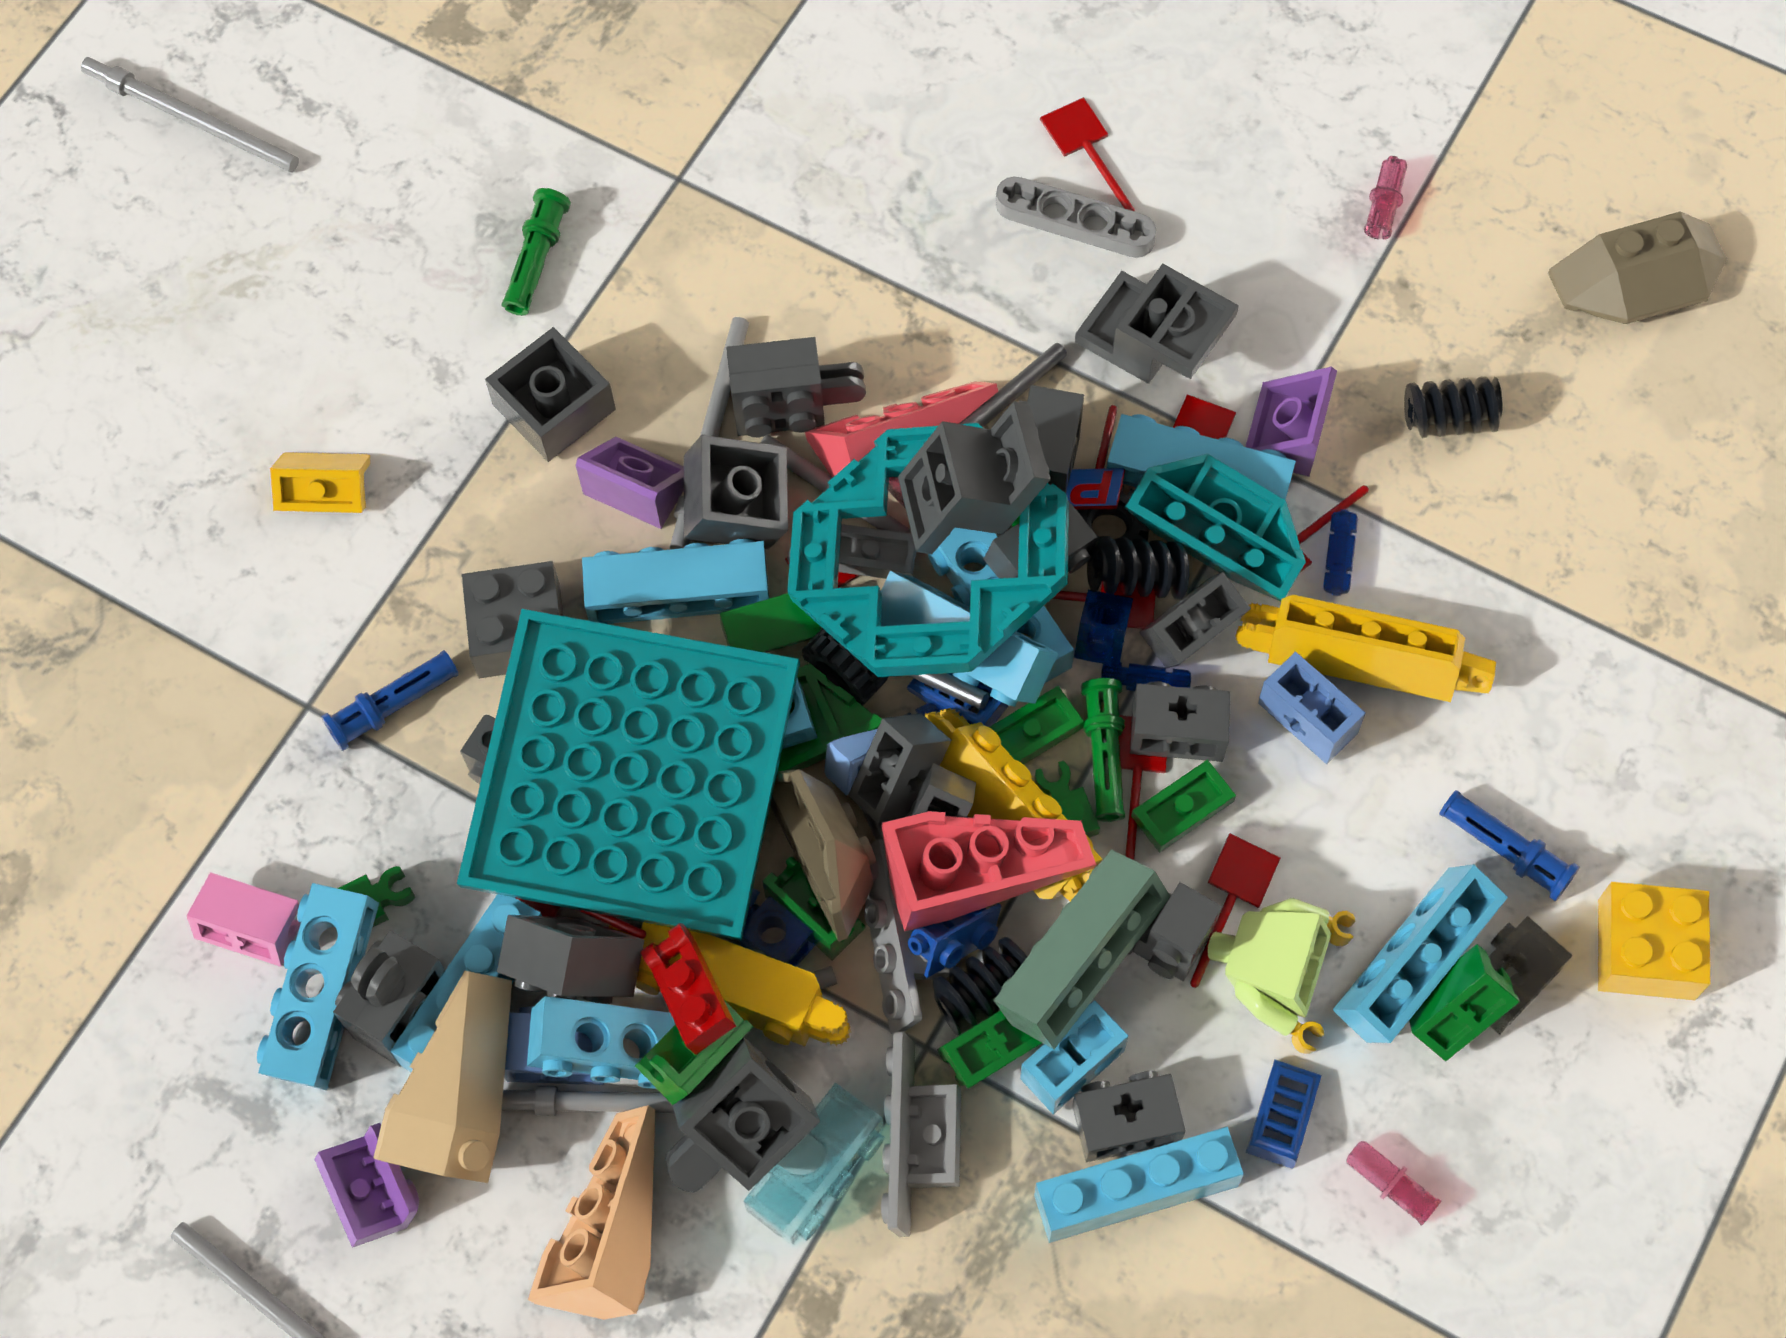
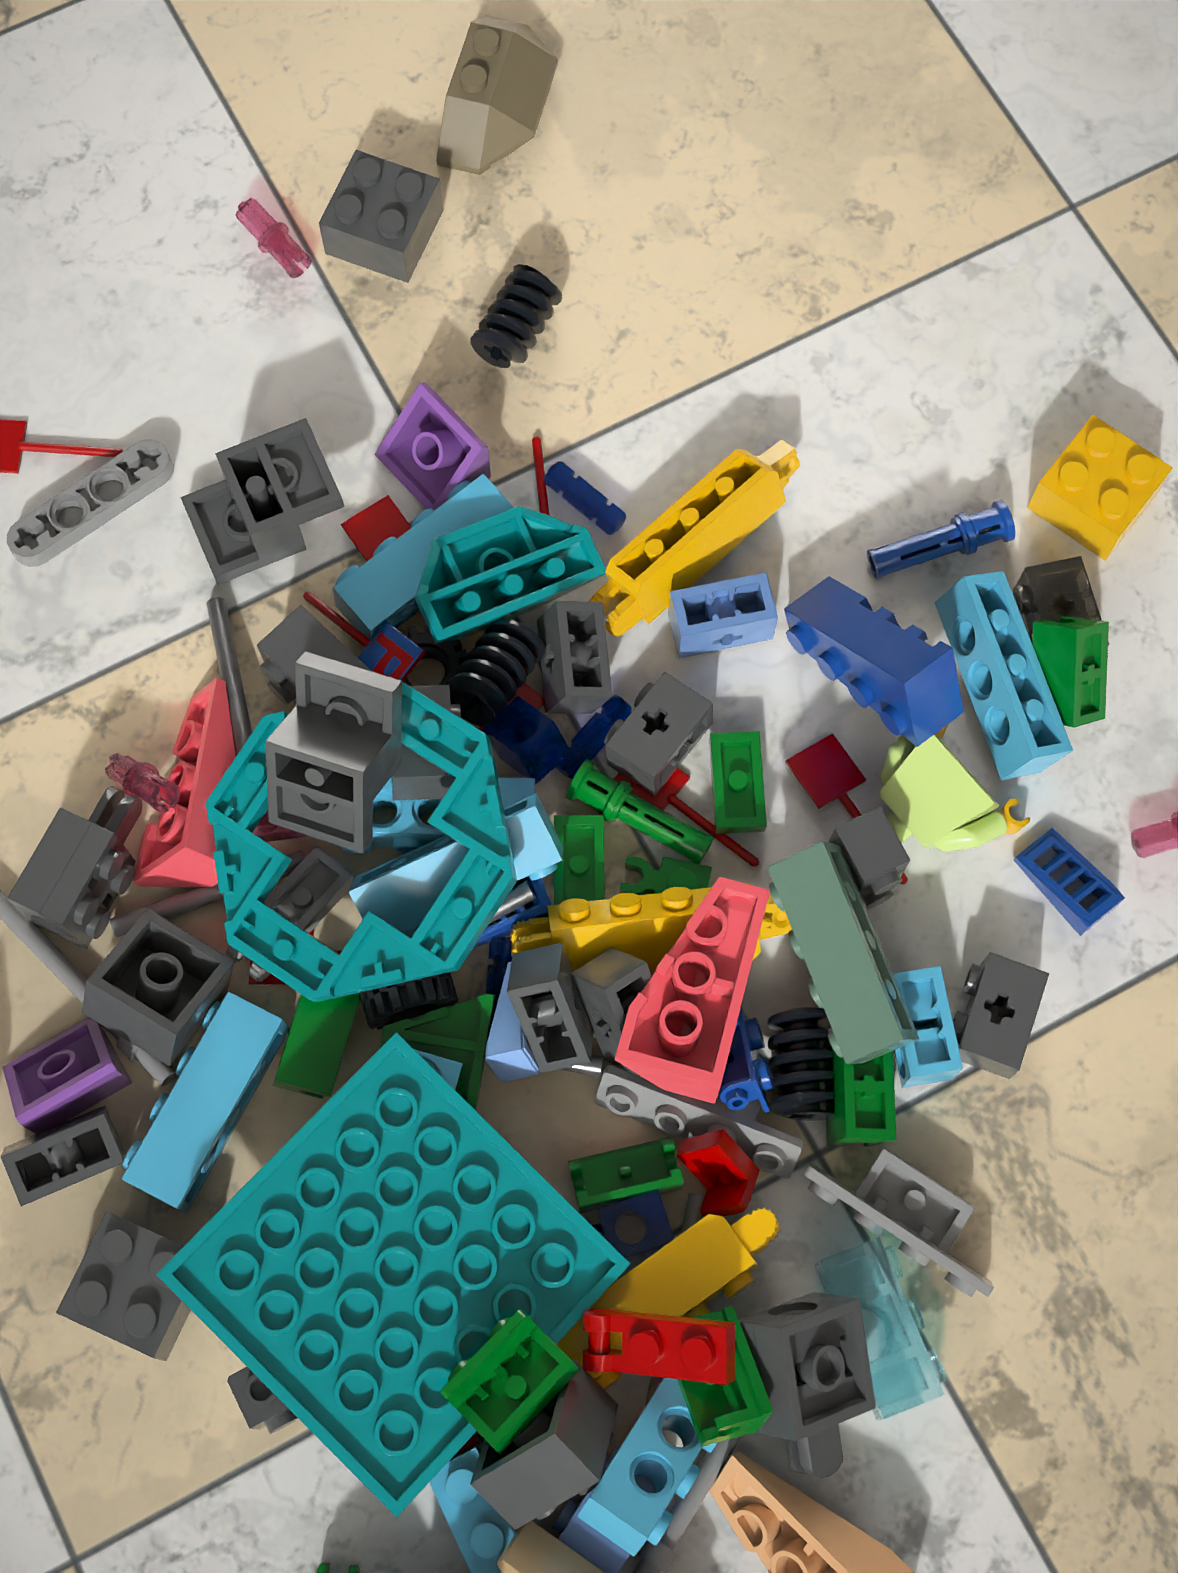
camera: 60 degrees left, 5 degrees up
blue pin [321,650,459,751] -> none
dark tan wedge [770,769,876,942] -> none
medium azure brick [1034,1127,1244,1243] -> none
none -> dark grey brick [0,1105,125,1206]
none -> clear pink axle [105,753,180,812]
none -> dark grey brick [319,150,444,283]
none -> green bracket [440,1309,580,1454]
none -> red bracket [676,1129,760,1217]
none -> blue wedge [784,576,964,747]

